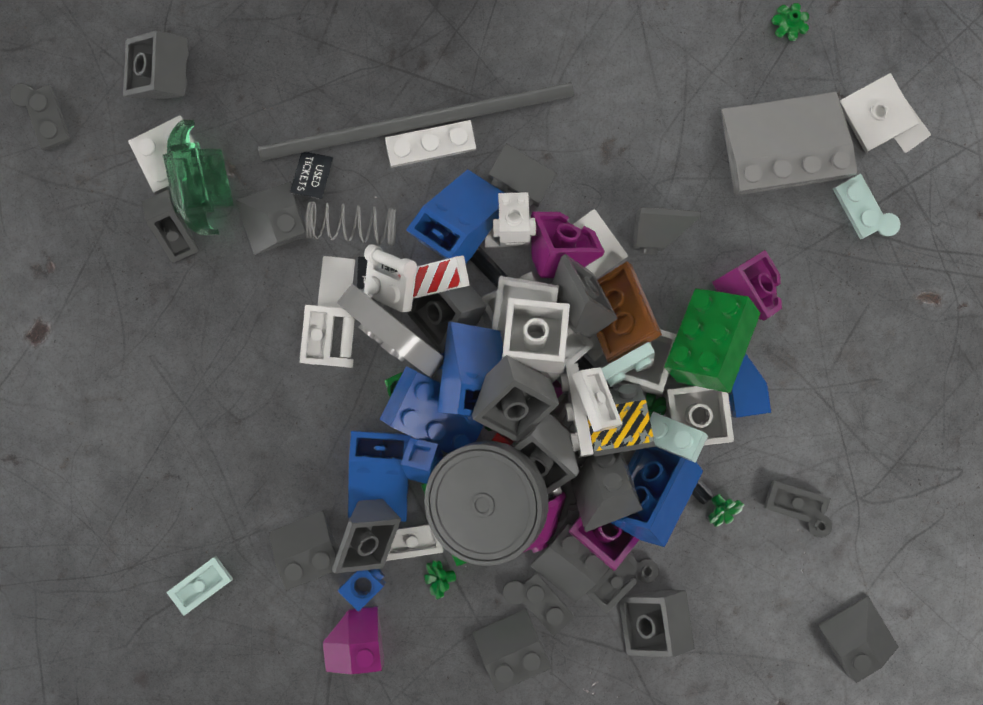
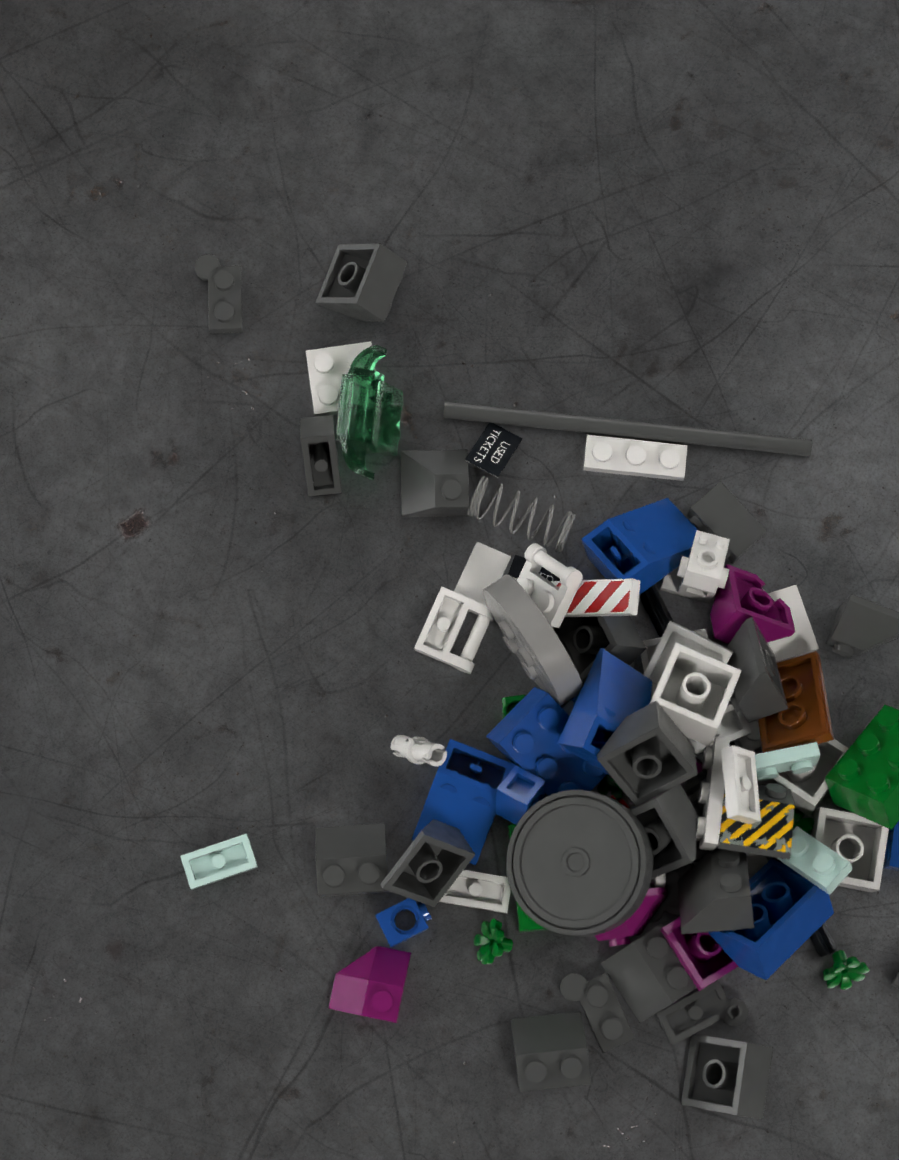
camera: 15 degrees right, 10 degrees down
none -> white pin [391,735,447,766]

